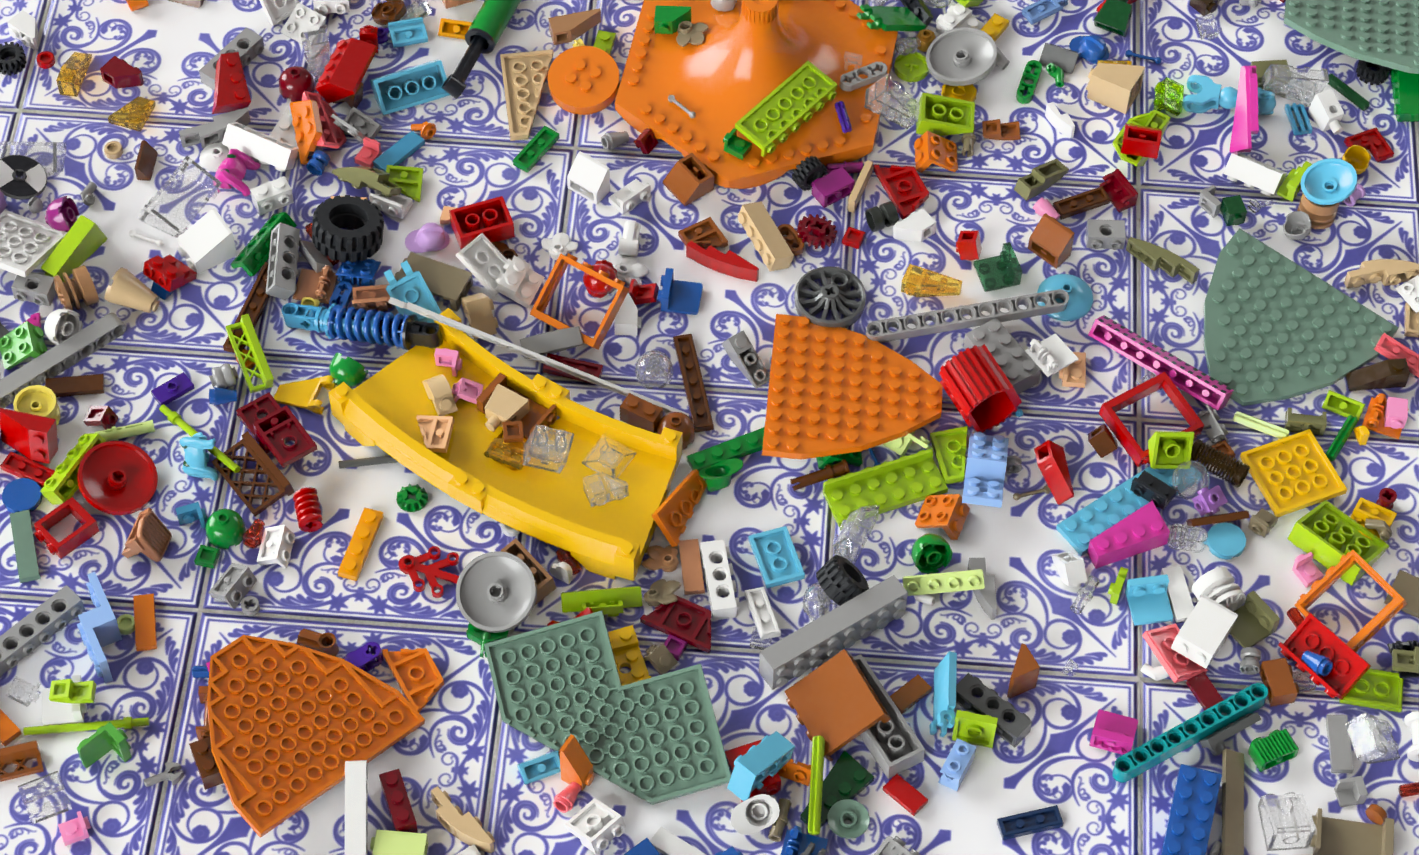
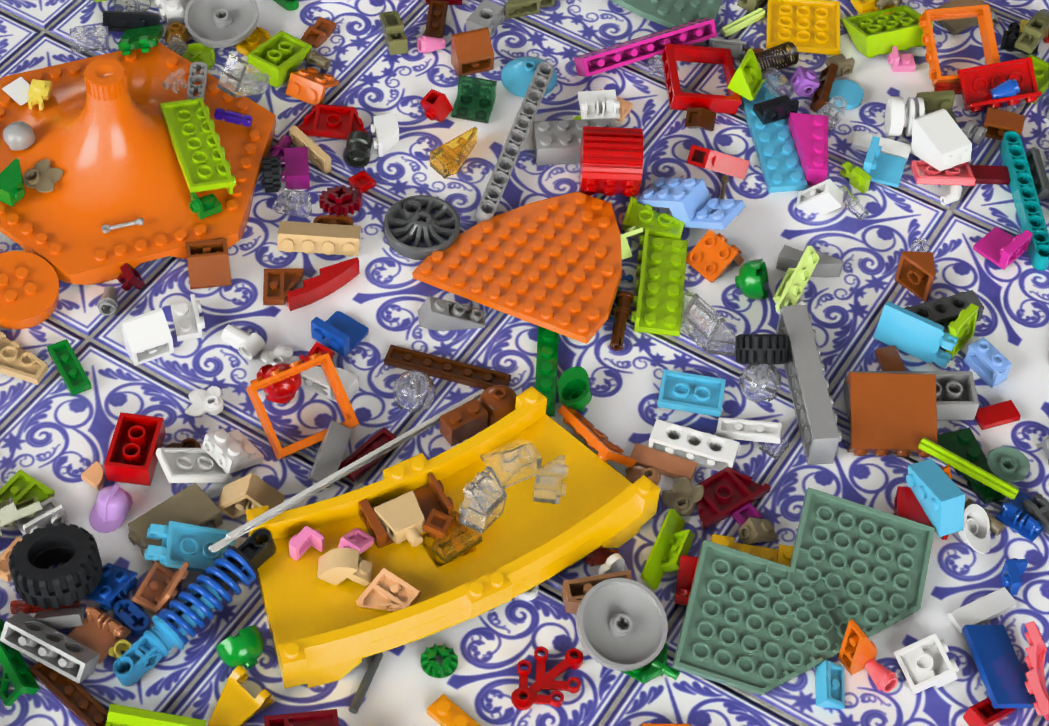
camera: 65 degrees left, 5 degrees down
none -> clear piece [272,188,312,218]

